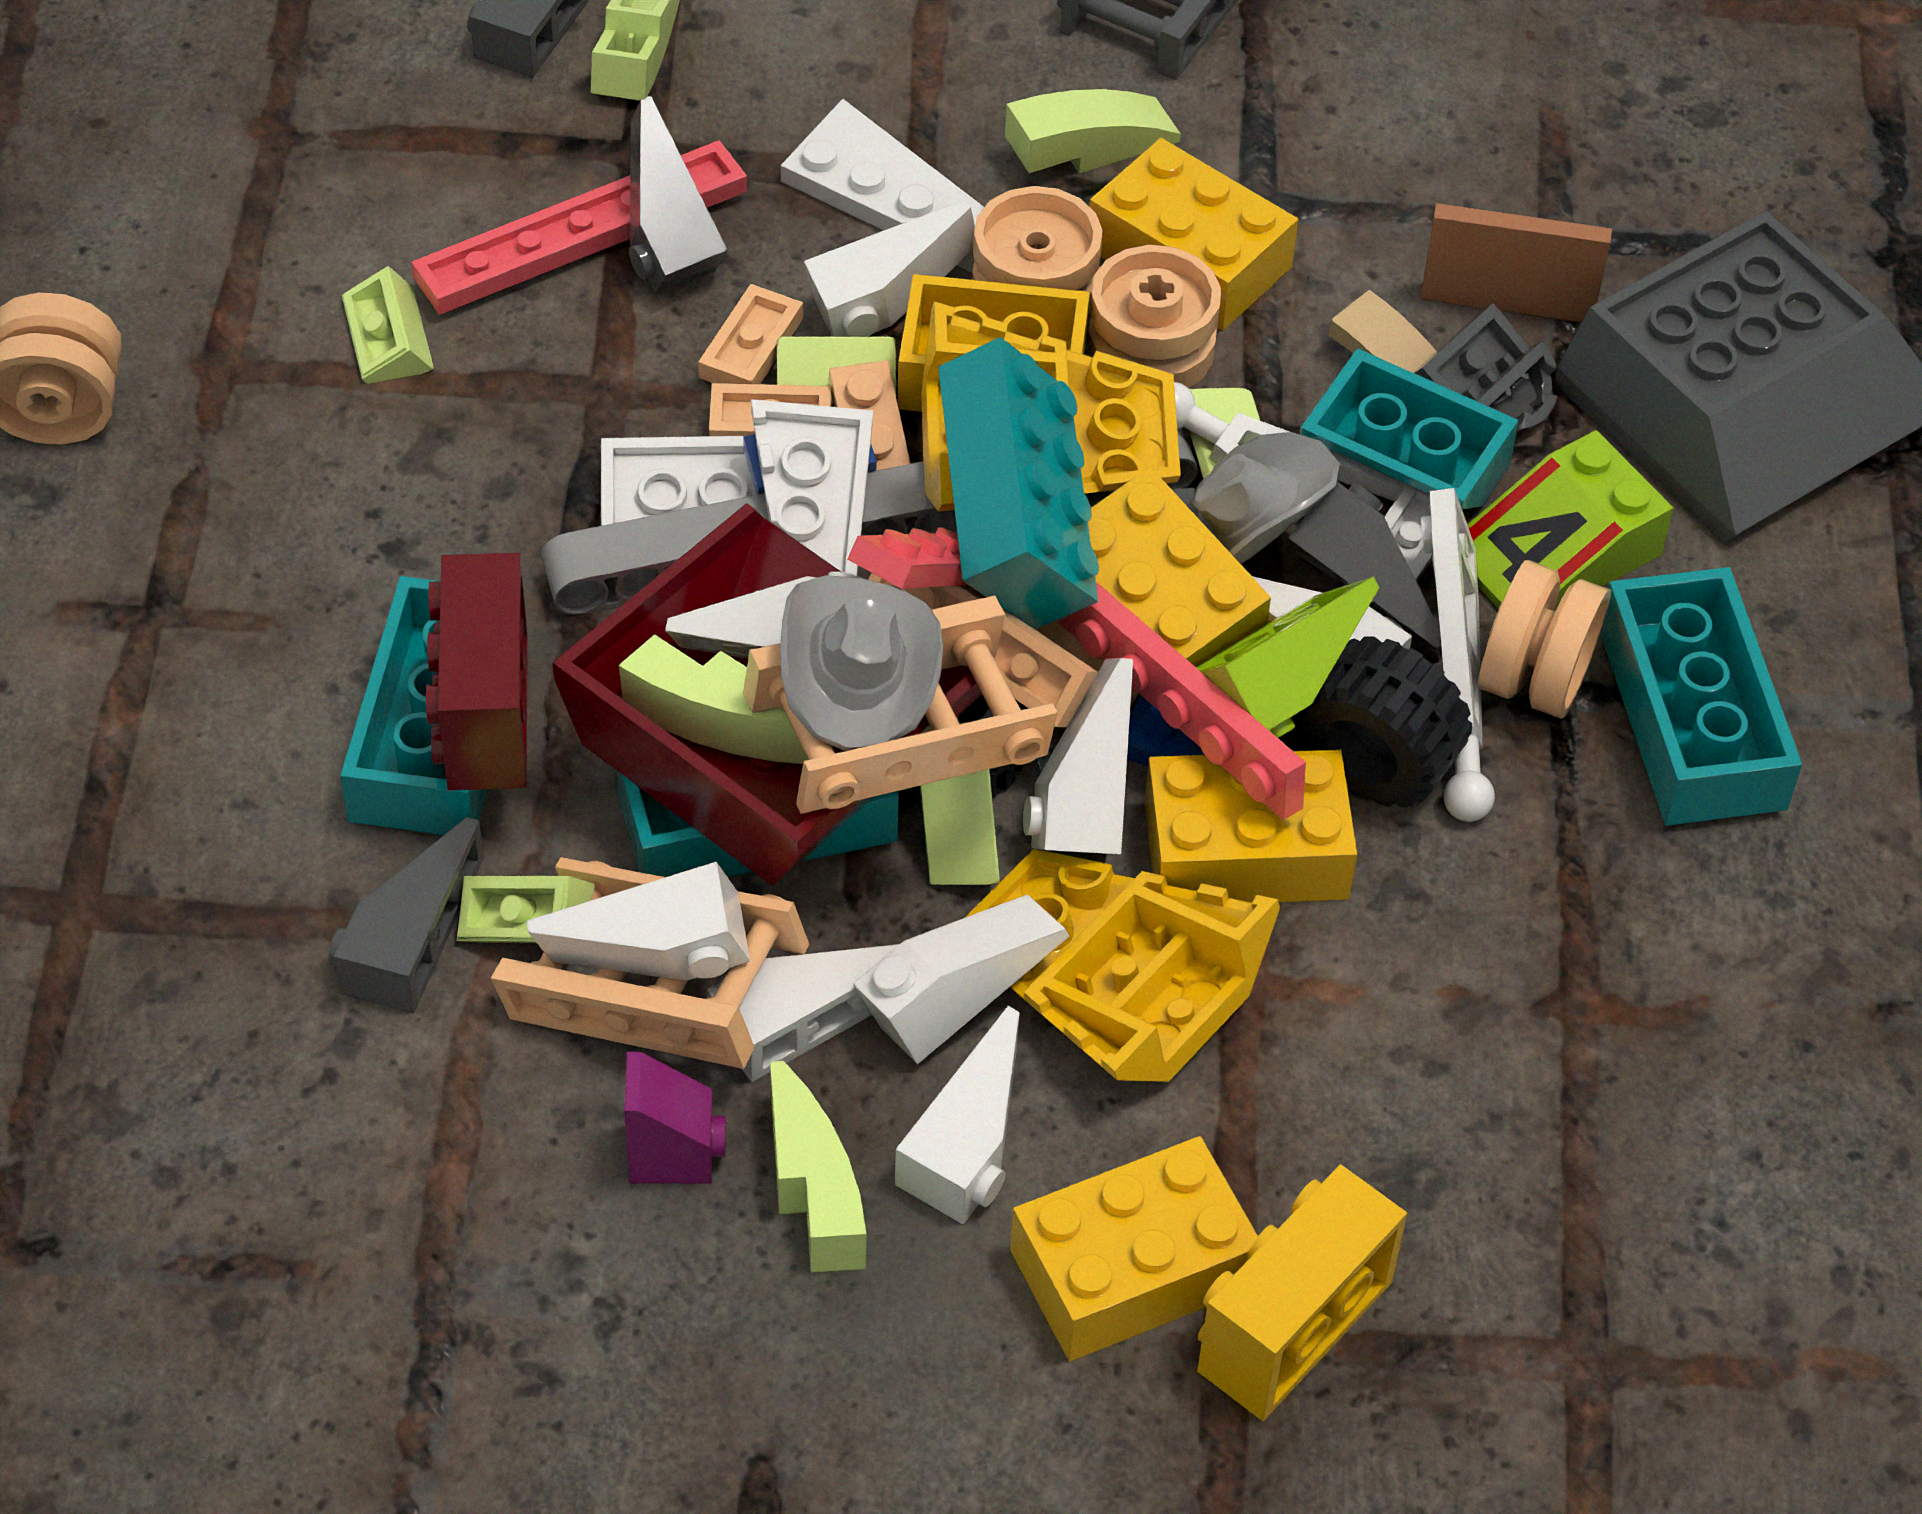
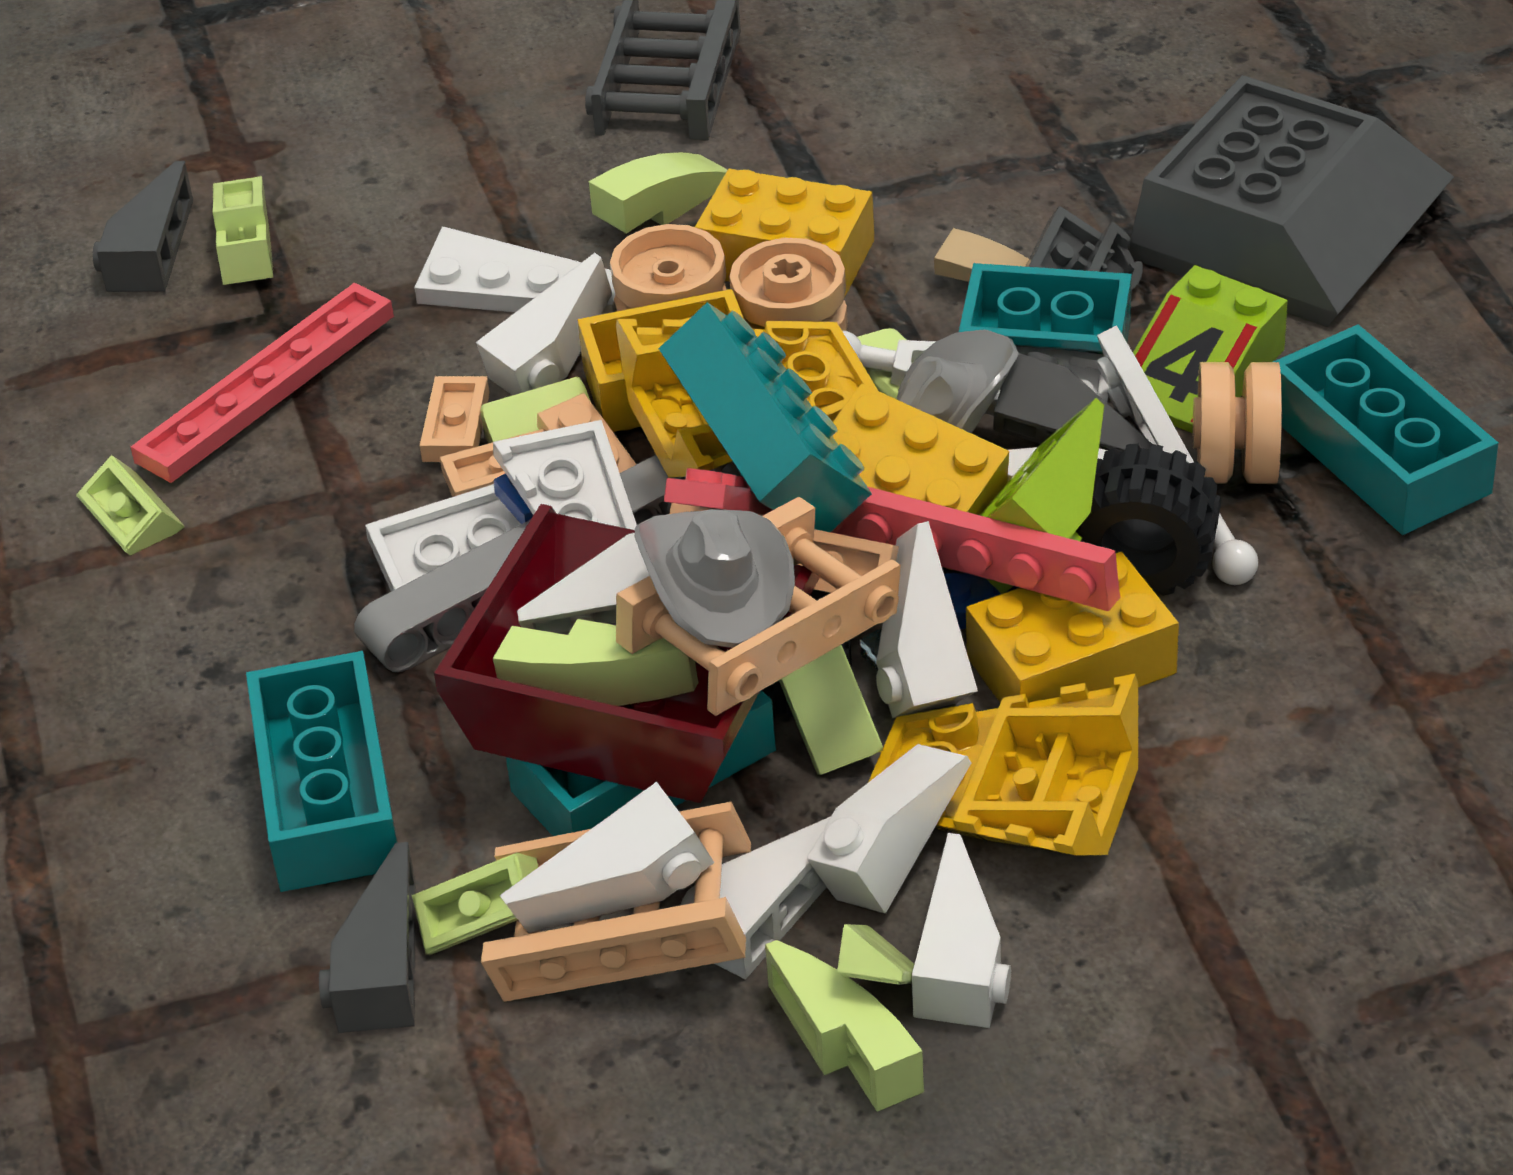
camera: 15 degrees left, 10 degrees down
dark red brick [426,553,528,791] -> none
magenta slope [624,1052,726,1184] -> none
slope [629,96,727,294] -> none
yellow brick [1010,1136,1258,1362] -> none
yellow brick [1197,1164,1407,1422] -> none
nougat tile [1420,203,1612,323] -> none
none -> yellowish green slope [837,924,915,985]

